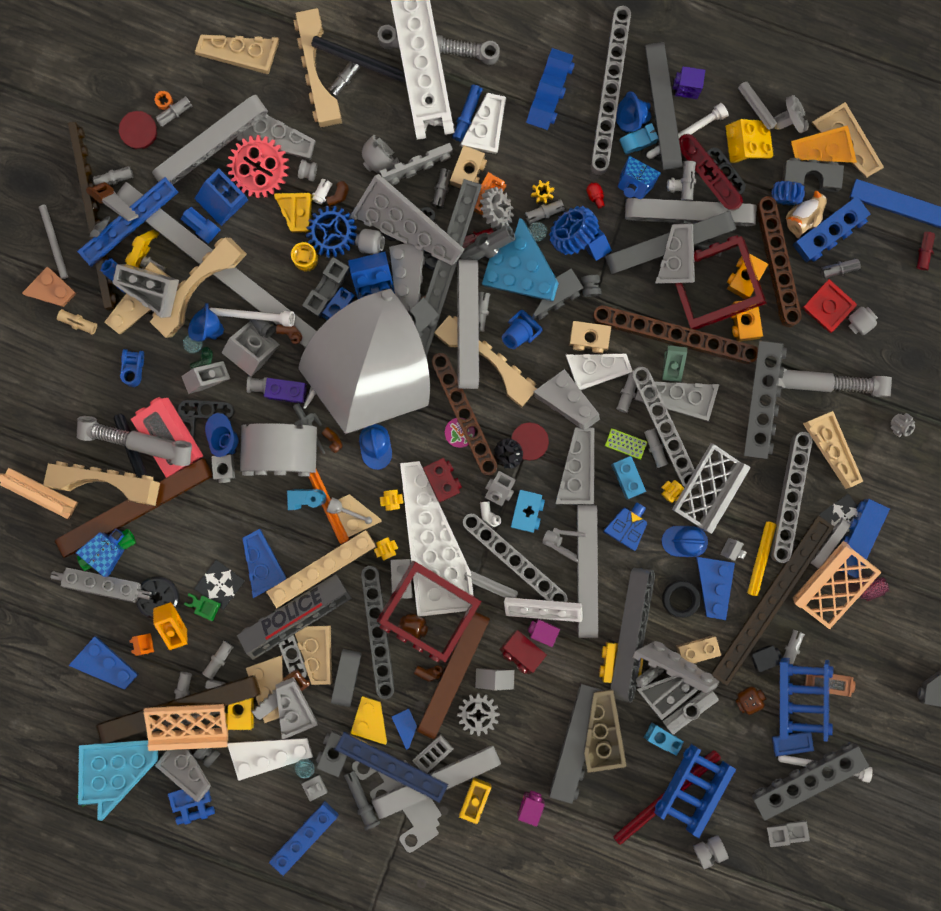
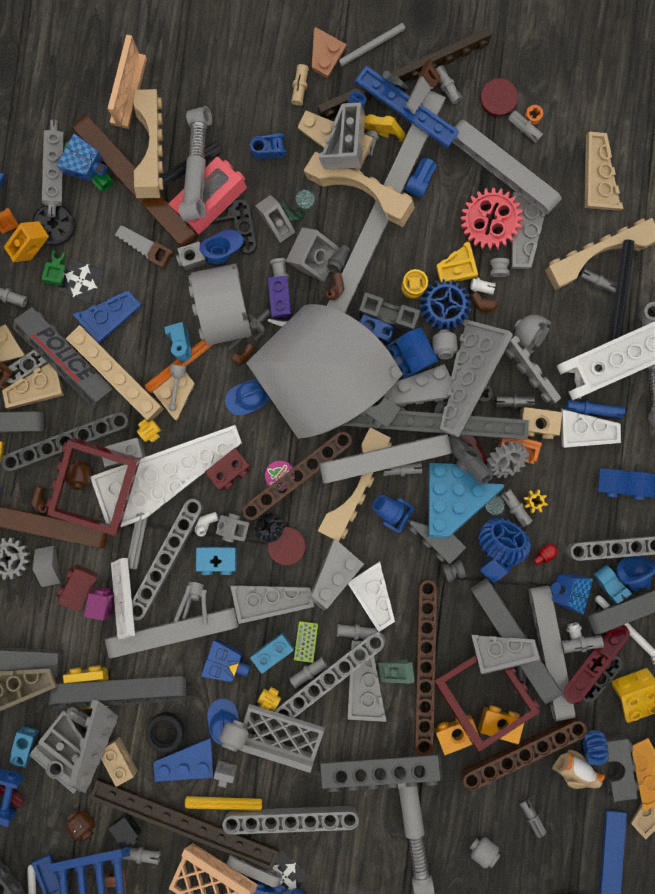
camera: 75 degrees right, 0 degrees up
blue helmet [188,303,224,342] -> none
blue slope [194,168,248,226] -> none
white piece [210,308,295,327] -> none
yellow gear [380,490,403,511] -> none
tan brick [569,321,611,354] -> none
blue brick [793,197,871,263] -> none
red plate [802,279,857,333] -> none
tan wing [803,411,863,489] -> none
none -> piece [115,226,175,269]
none -> light grey head [219,720,249,752]

